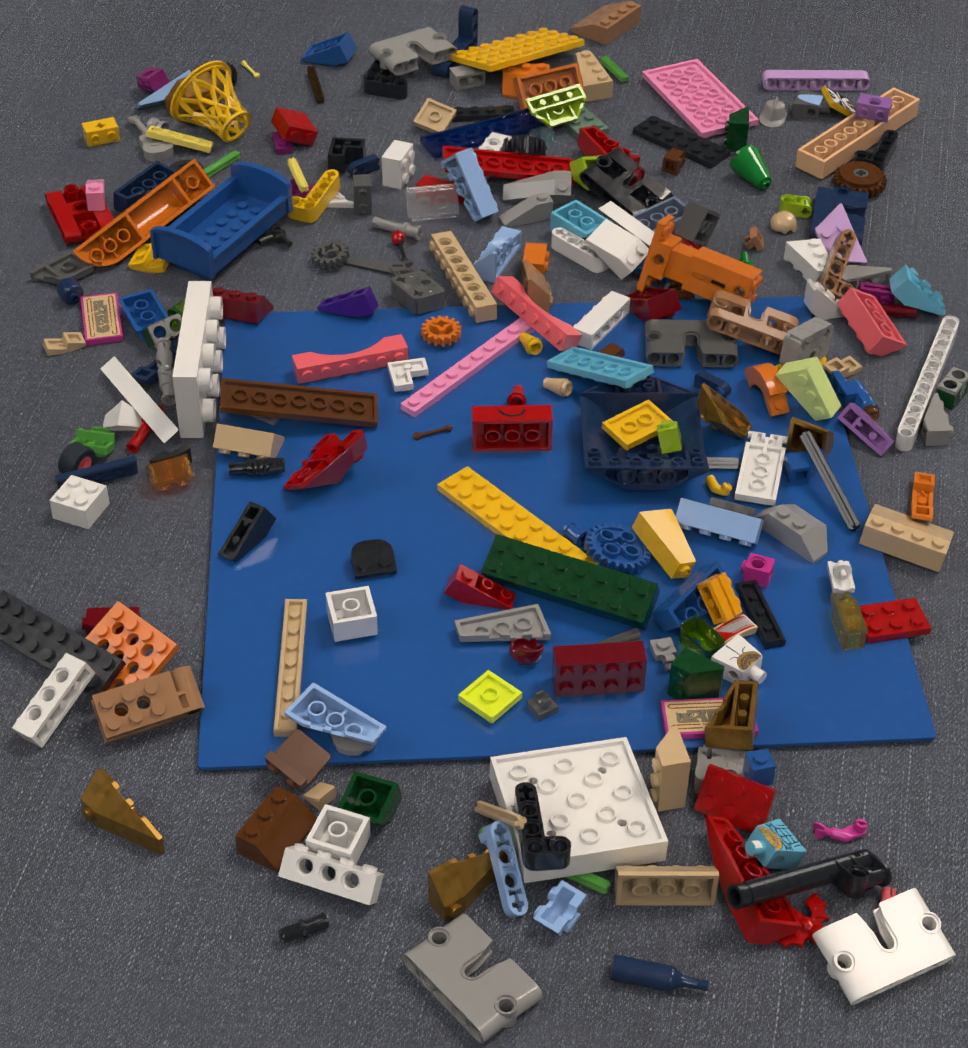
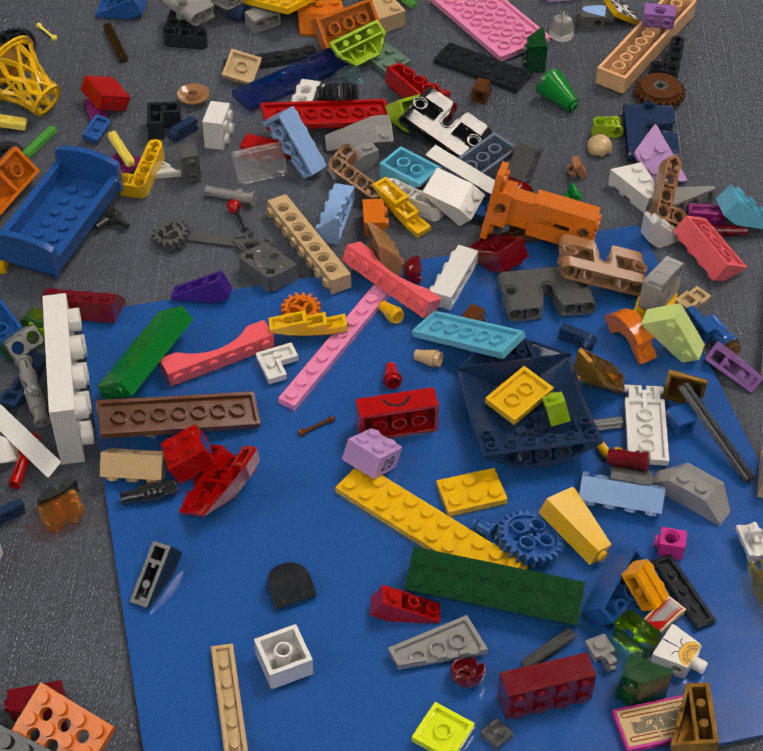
camera: 10 degrees left, 5 degrees up
none -> blue plate [82,114,111,145]
none -> green brick [97,305,193,400]
none -> red brick [161,424,216,484]
none -> medium nougat dish [177,83,210,105]
none -> yellow slope [269,310,348,336]
none -> medium nougat beam [329,143,381,199]
none -> lavender brick [342,428,403,479]
none -> yellow slope [373,176,431,239]
none -> dark red hair [403,255,423,285]
none -> yellow plate [436,468,508,517]
none -> dark red axle [607,449,651,472]

